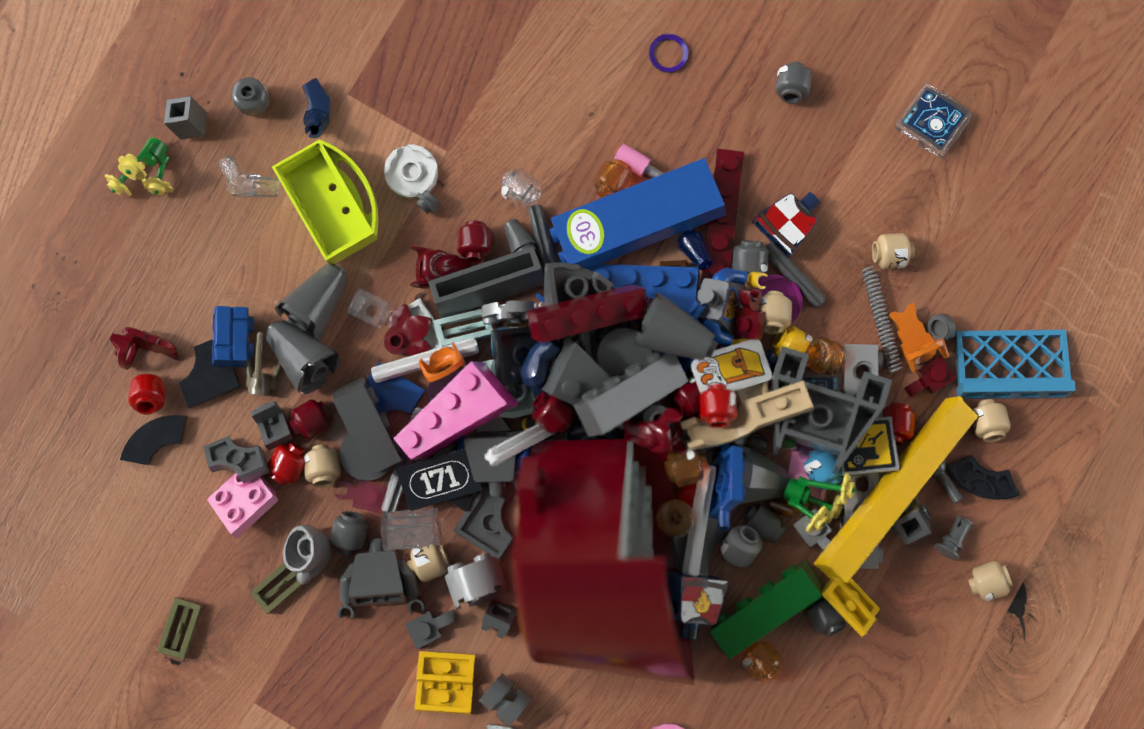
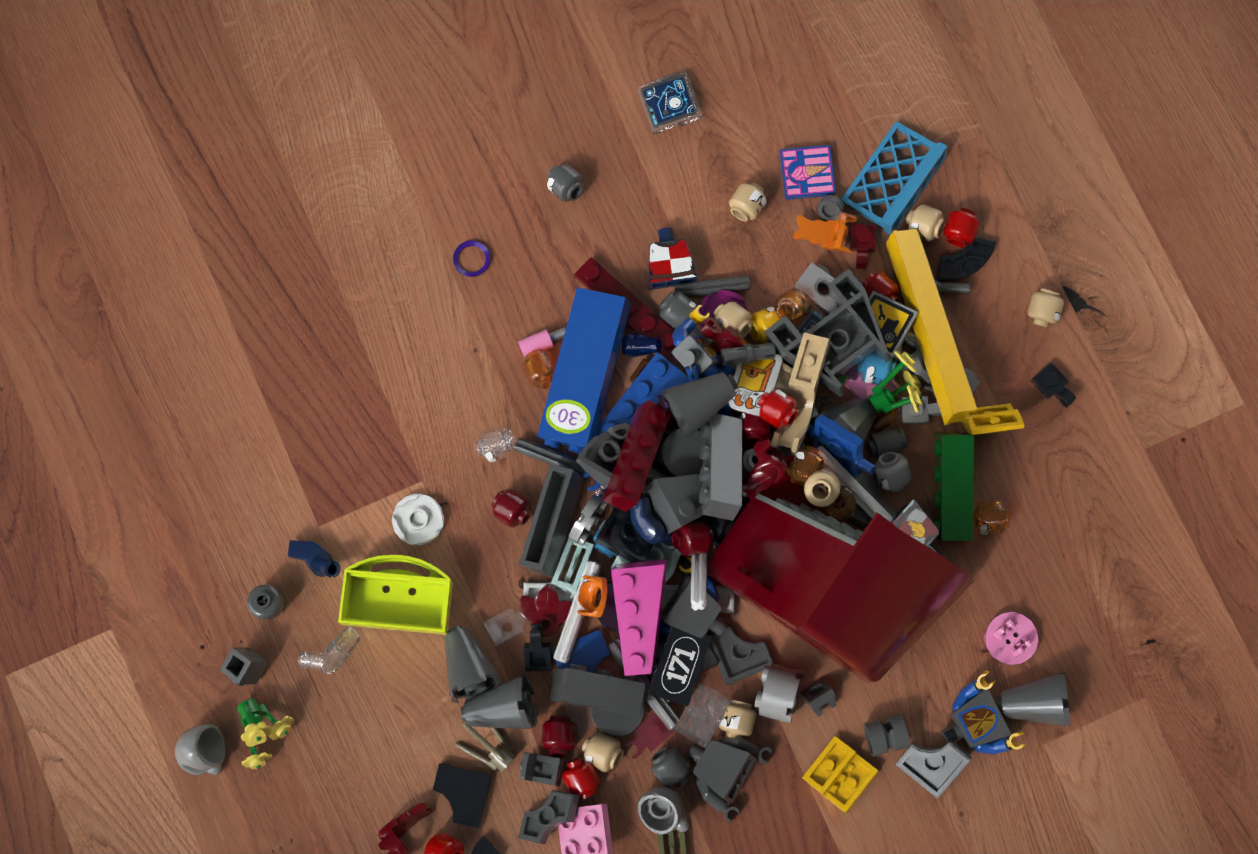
camera: 60 degrees left, 5 degrees down
blue brick [212,306,254,367] -> none
dark grey plate [405,610,457,649] -> none
dark red hair [410,246,473,289] -> none
dark grey plate [416,190,441,215] -> none
dark grey cone [503,219,537,254] -> none
dark grey head [806,595,846,637] -> none
light grey piece [861,266,903,375] -> none
dark grey brick [891,497,932,545] -> none
dark grey pin [934,515,974,561] -> none
none -> light grey piece [175,724,226,776]
none -> black plate [523,623,553,671]
none -> dark grey pin [721,342,776,366]
none -> tile [779,145,836,200]
none -> tan head [804,470,841,507]
none -> red head [943,208,980,248]
none -> black plate [1031,363,1076,408]

